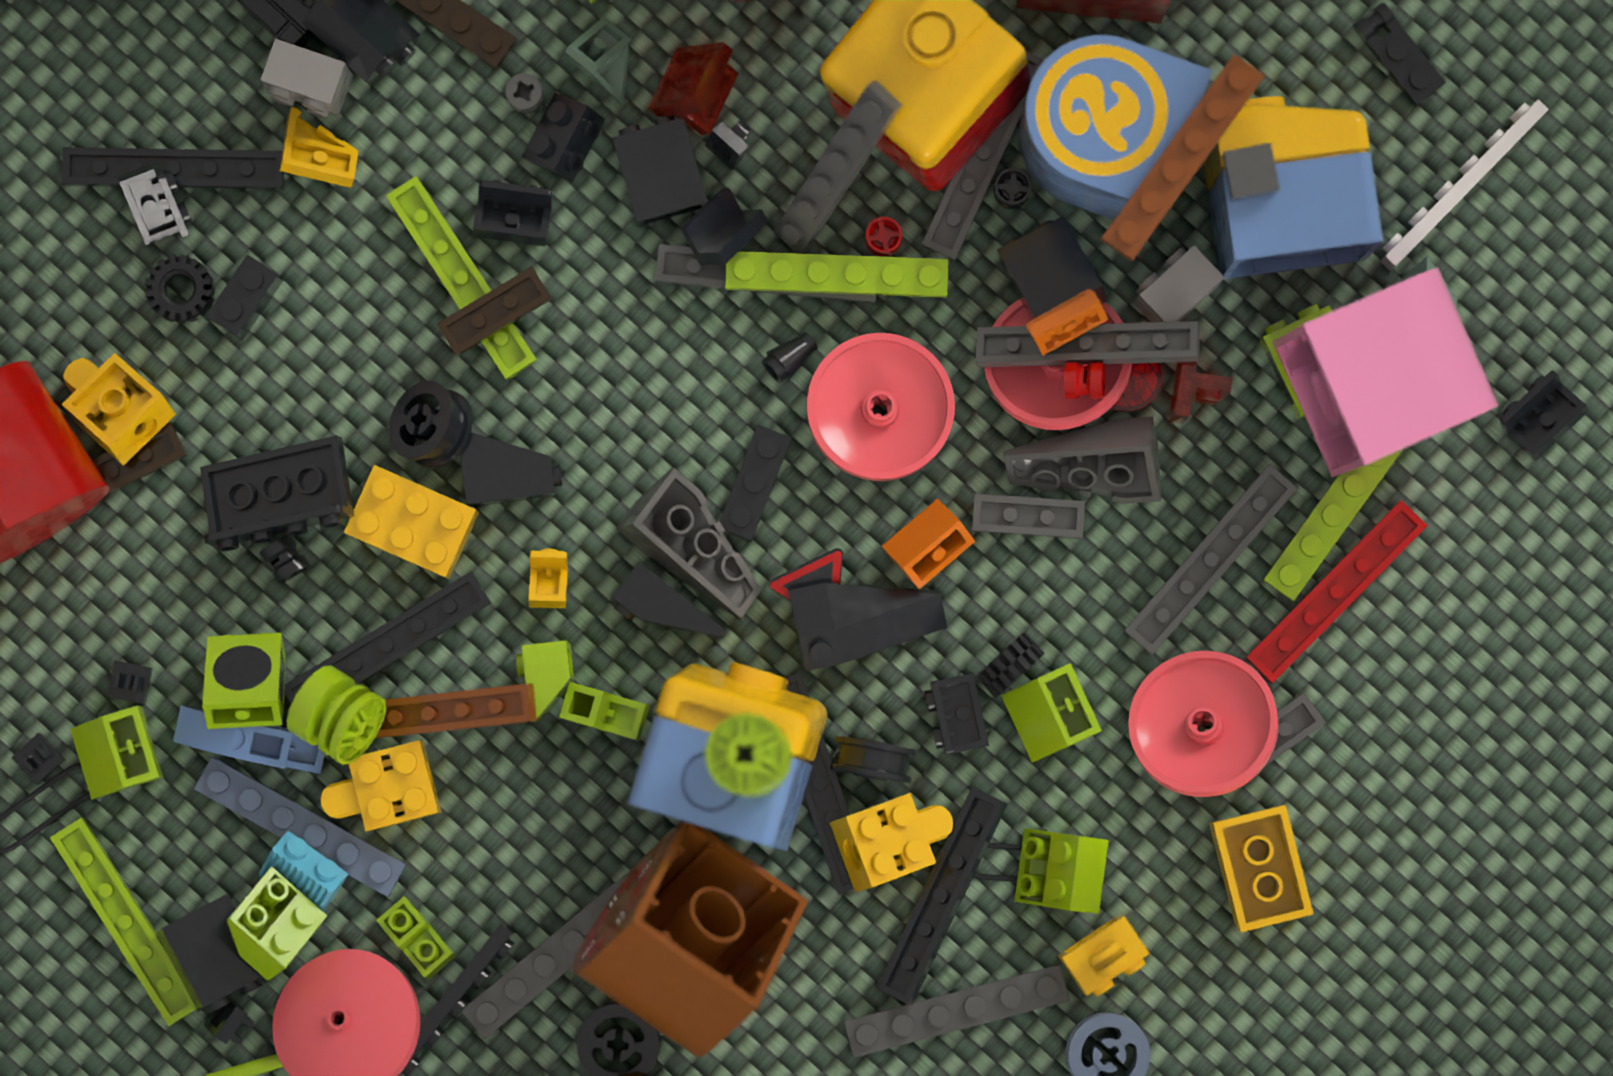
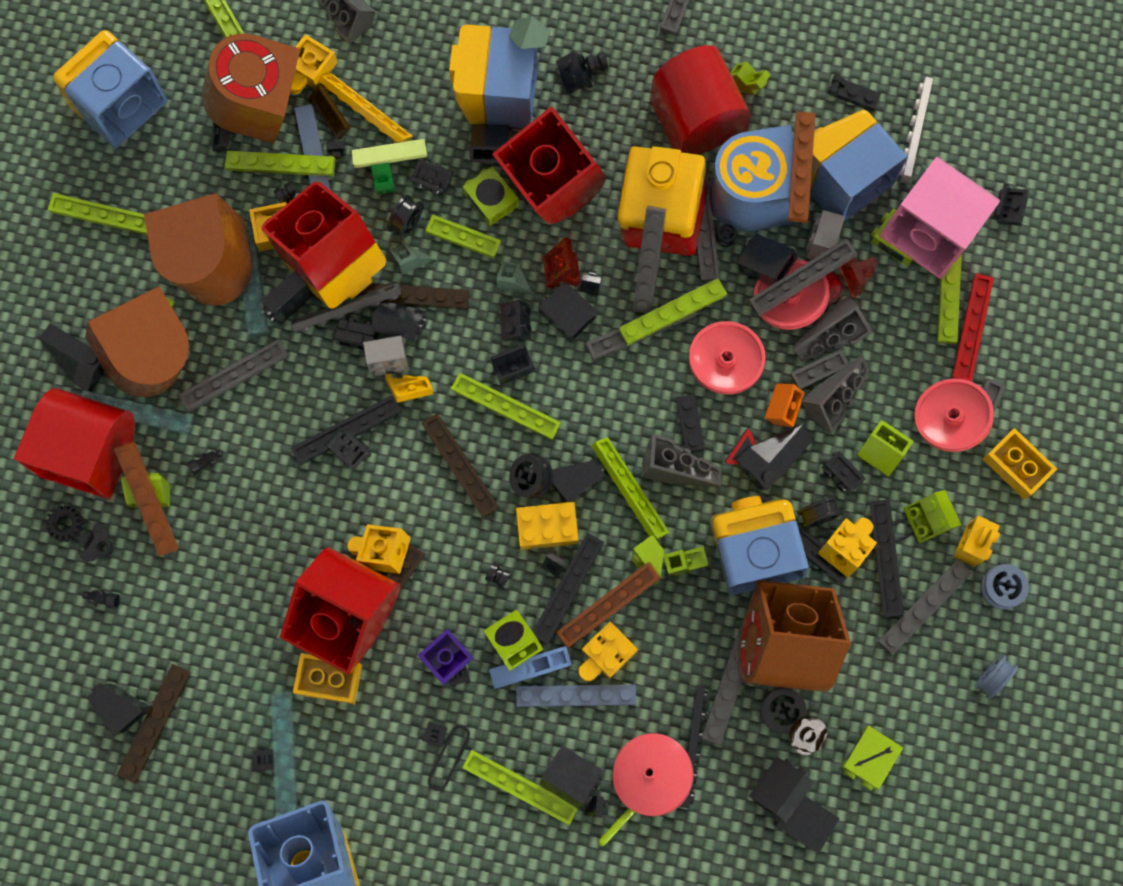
camera: 30 degrees left, 10 degrees down
lime slope [70,705,164,800] -> none
black tyre [145,255,215,324] -> none
black bracket [200,435,354,551] -> none
black brick [206,254,283,341] -> none
lime slope [227,866,327,981] -> none
medium azure brick [259,831,348,911] -> none
lime wheel [287,666,386,765] -> none
lime slope [376,896,456,980] -> none
dark brown plate [437,266,552,357] -> none
dark grey wheel [505,73,544,114] -> none
yellow bracket [528,548,568,608] -> none
black slope [612,562,727,638] -> none
black panel [682,188,768,265] -> none
lime wheel [705,713,793,798] -> none
black cone [762,332,818,383] -> none
red wheel [865,217,902,257] -> none
black tyre [976,632,1045,698] -> none
orange bracket [1026,289,1108,356] -> none
red wheel [1064,362,1105,399] -> none
dark grey plate [1124,464,1298,655] -> none
dark grey piece [1222,143,1280,201] -> none
none -> dark purple slope [418,628,474,685]
none -> dark brown plate [421,413,499,519]
none -> black tile [541,550,566,577]
none -> lime plate [591,437,670,540]
none -> dark grey wedge [802,356,869,433]

